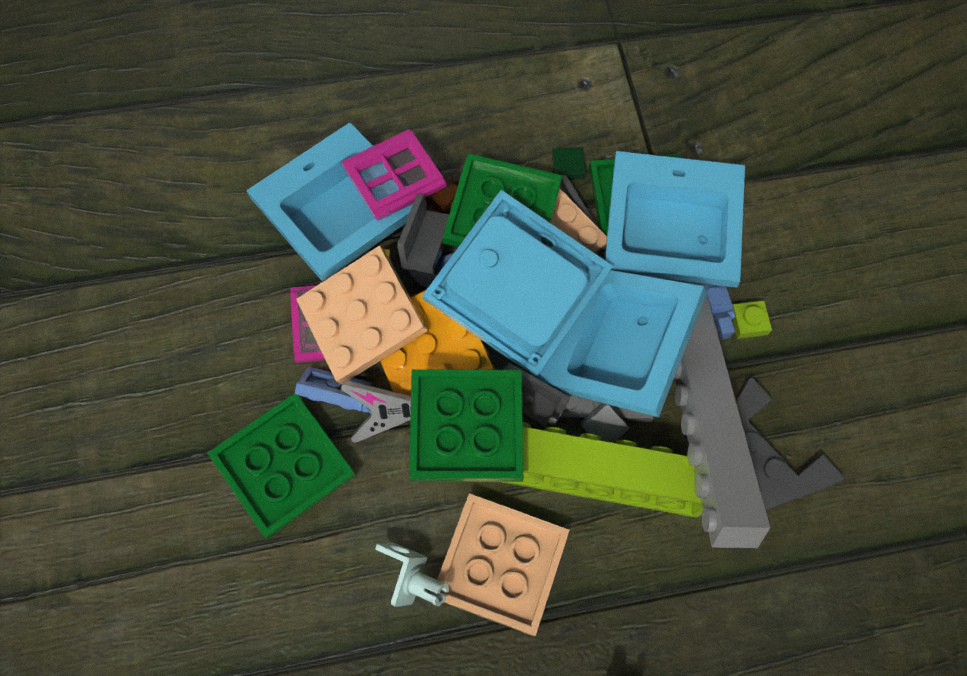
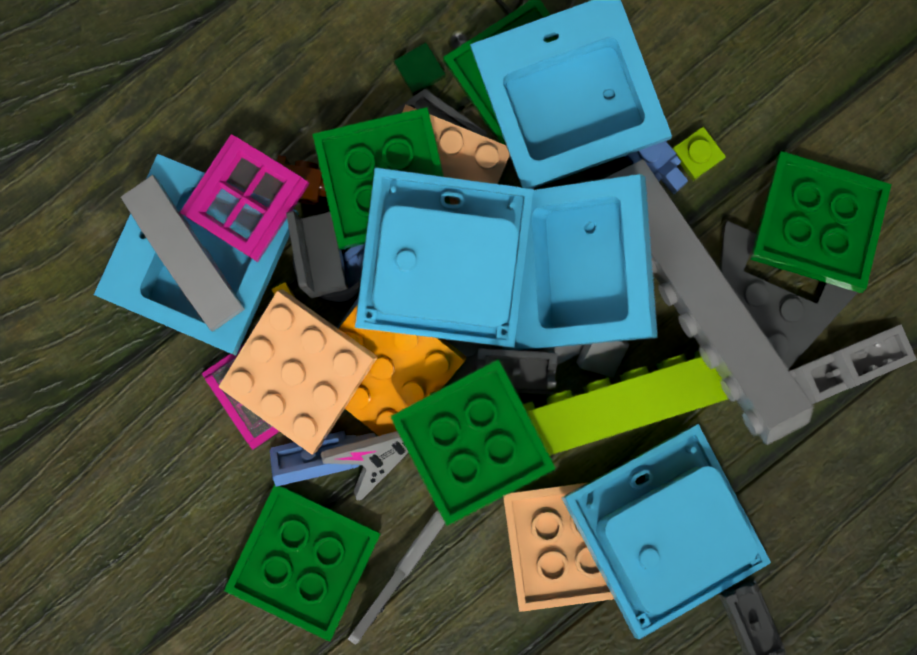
camera: 20 degrees left, 15 degrees up
light aqua bracket [375,543,449,607] -> none
none -> light grey slope [121,175,245,332]
none -> light grey piece [348,511,445,645]
none -> medium azure piece [561,424,771,639]
none -> green plate [750,151,892,294]
none -> light grey slope [789,324,917,404]

